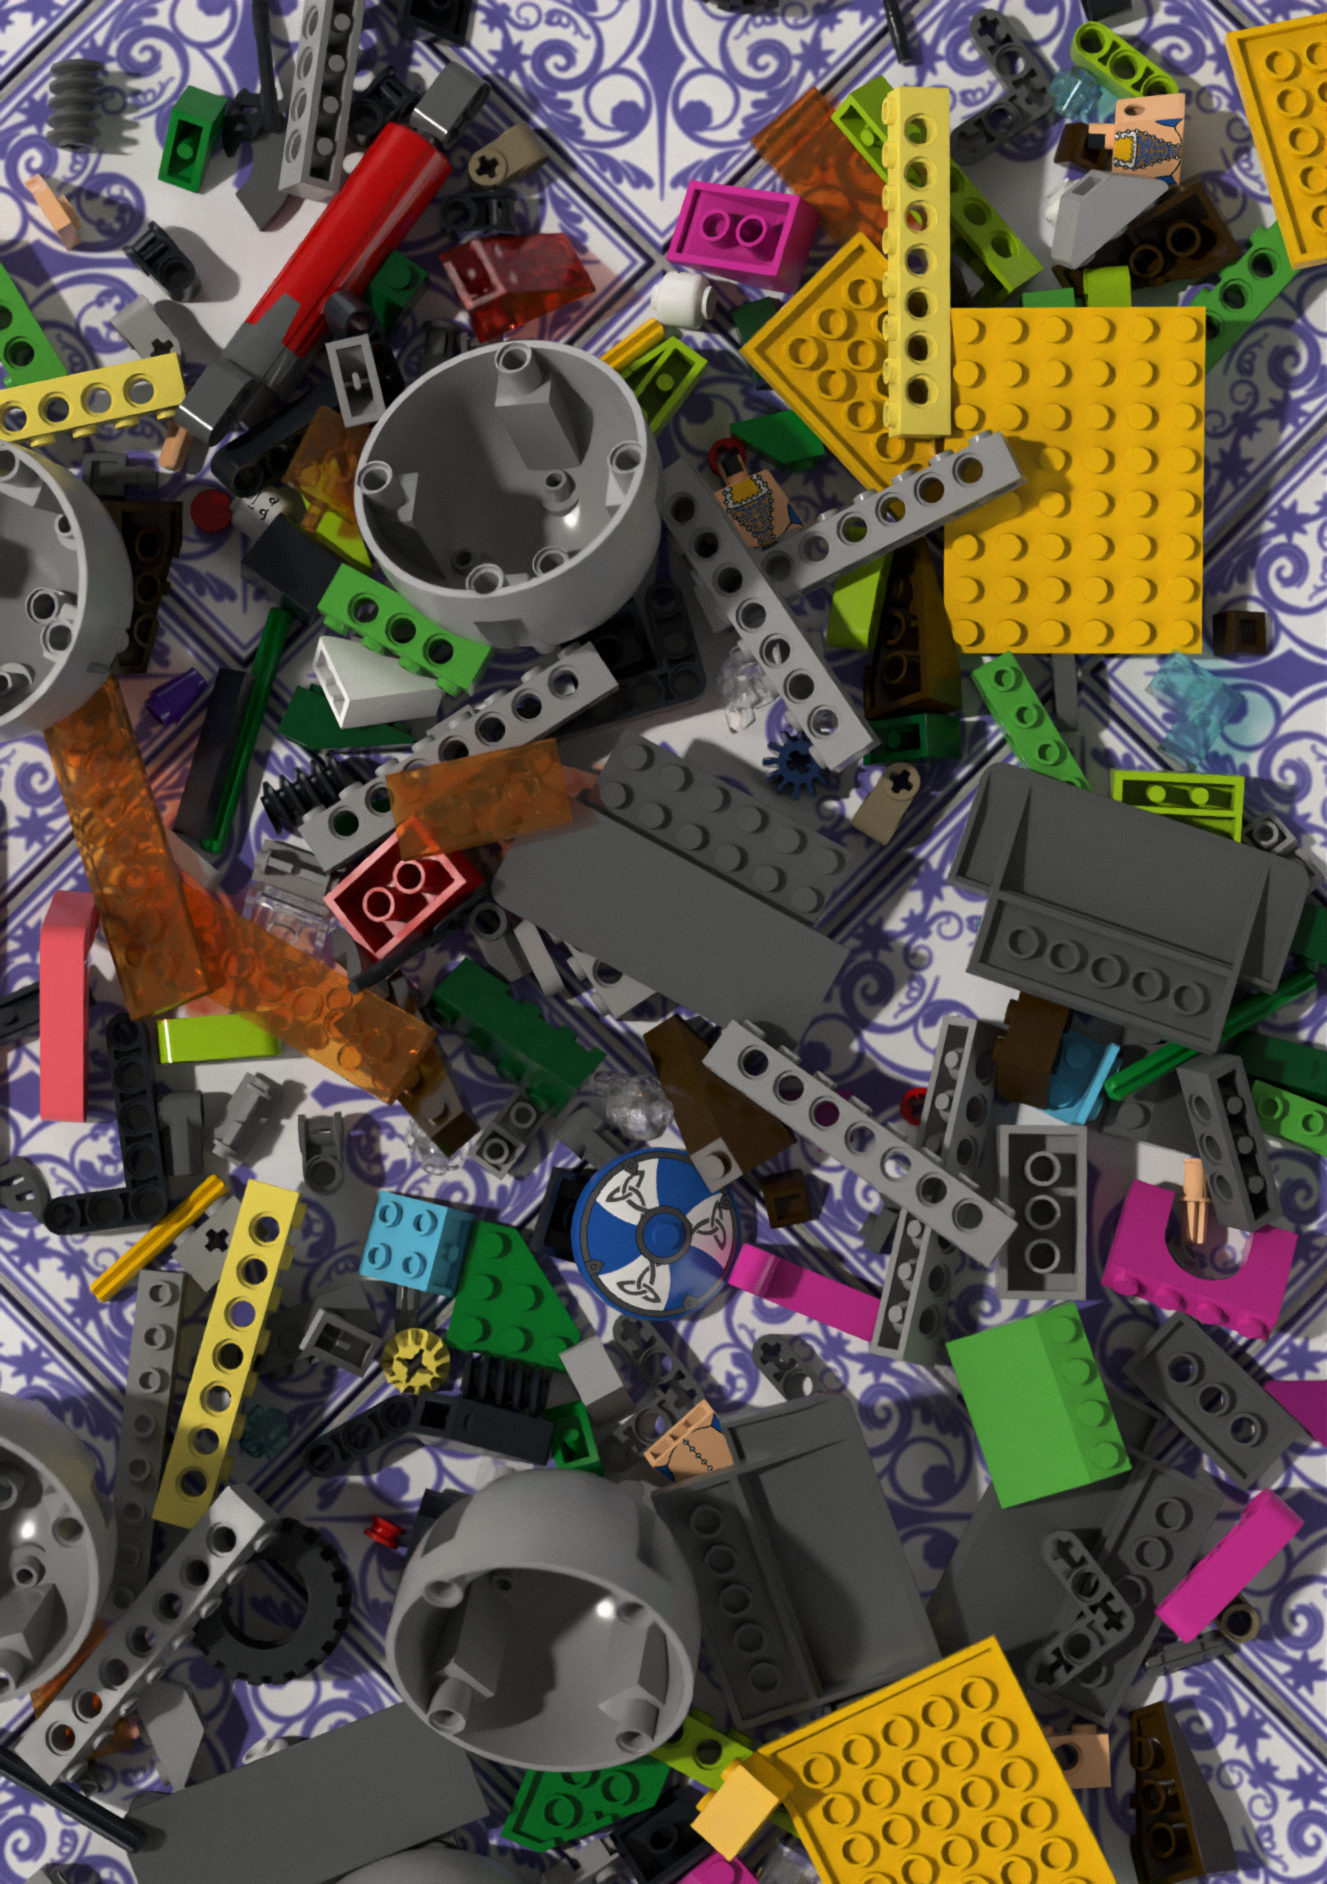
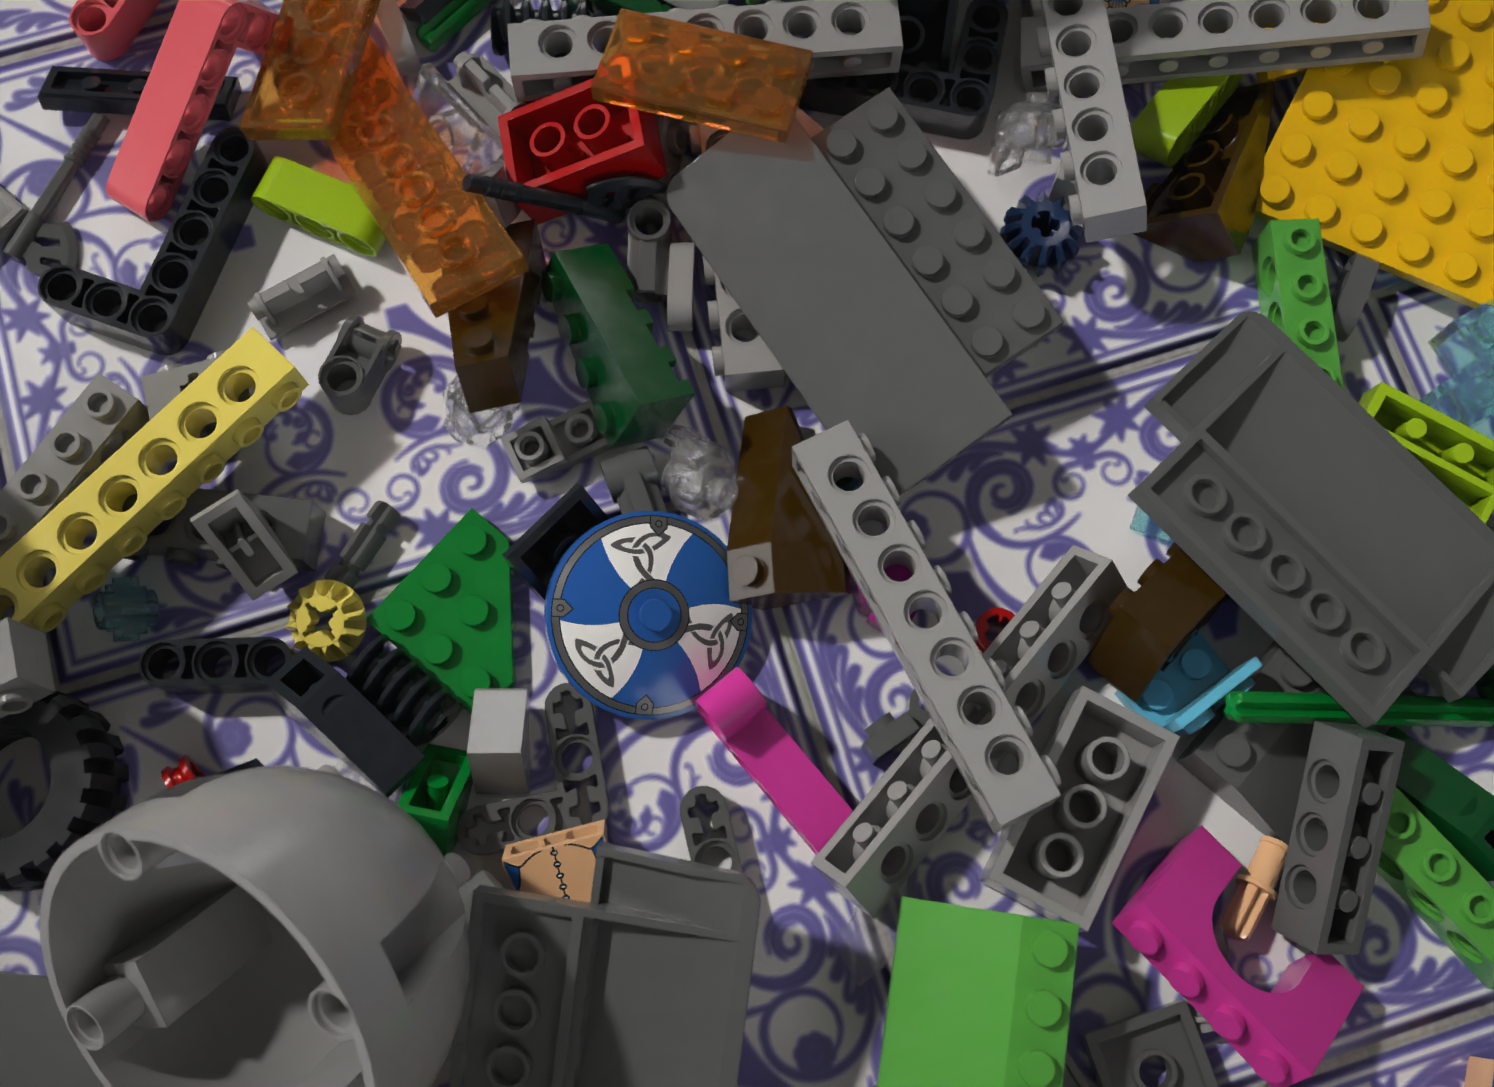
camera: 30 degrees right, 10 degrees down
yellow axle [90,1174,229,1302] -> none
dark grey piece [157,1090,204,1177] -> none
medium azure bracket [358,1191,476,1298] -> none
dark brown slope [760,1169,813,1229] -> none
dark tan piece [850,762,920,847] -> none
dark green slope [863,713,961,766] -> none

